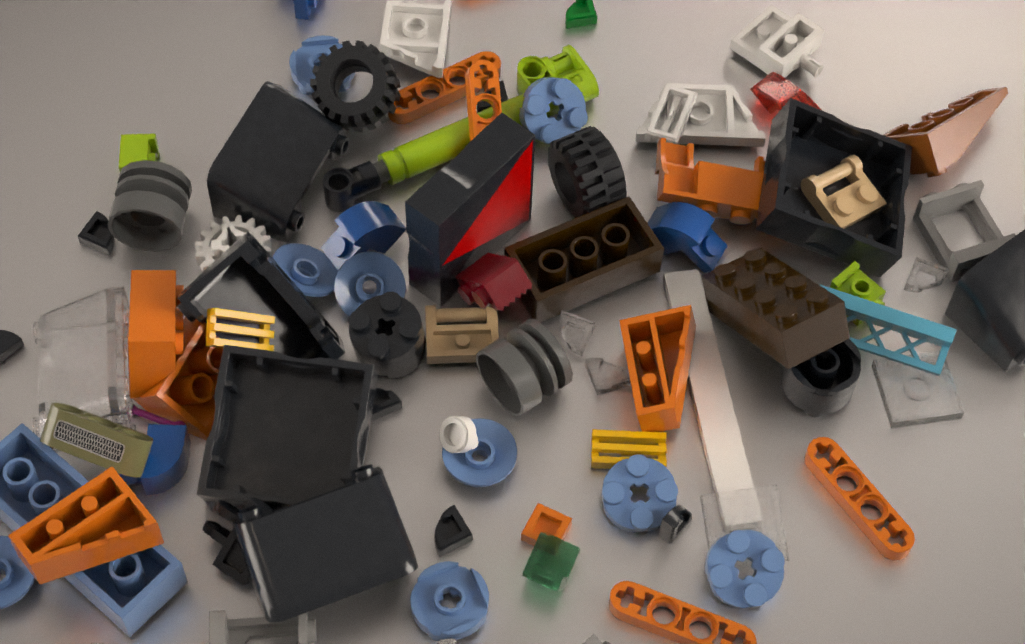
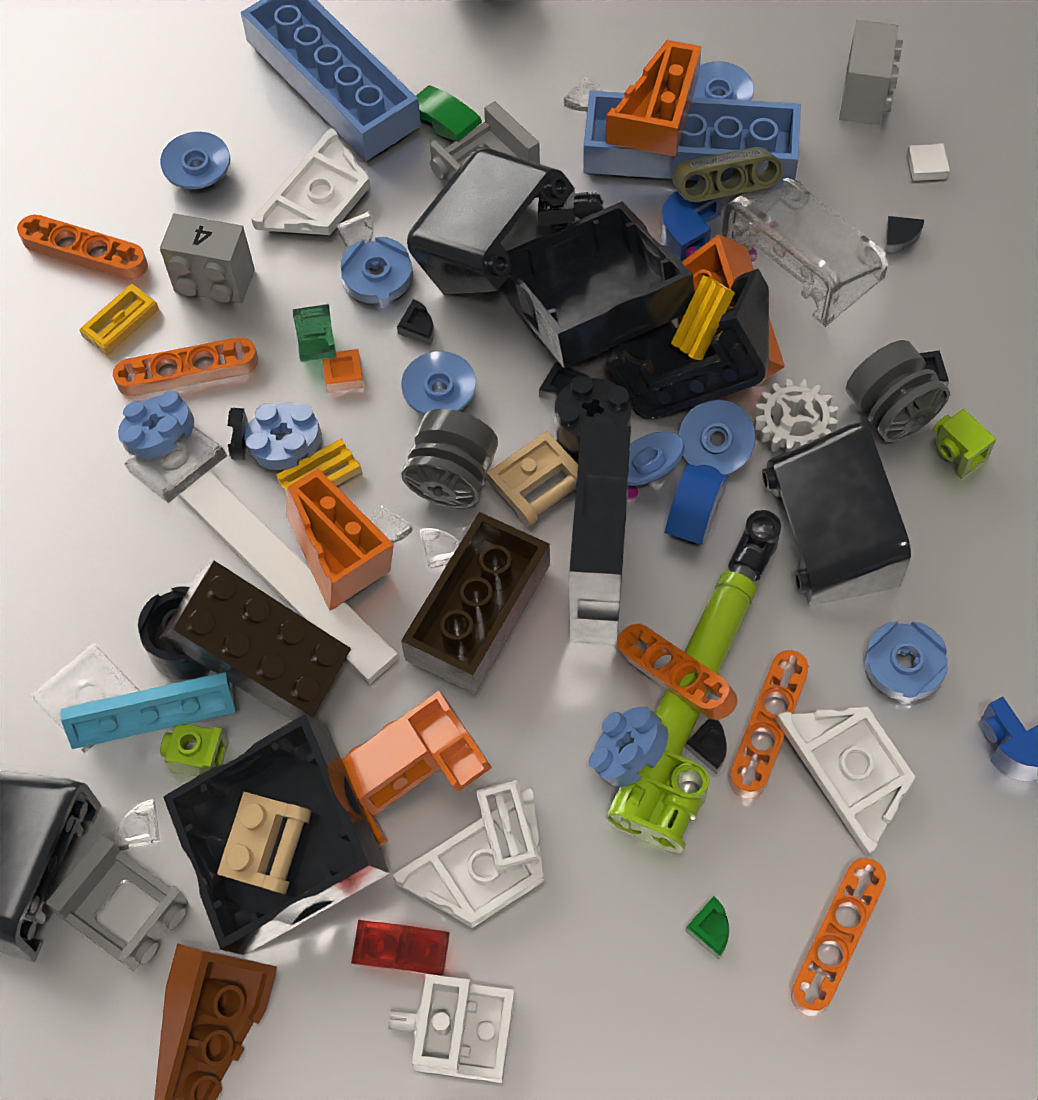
camera: 150 degrees right, 5 degrees up
orange slope [128,270,184,399] -> none
black tyre [310,40,401,132] -> none
white tile [439,415,479,453] -> none
dark red brick [455,252,532,311] -> none
black tyre [548,126,627,218] -> none
blue brick [647,202,728,273] -> none
orange beam [804,437,915,560] -> none

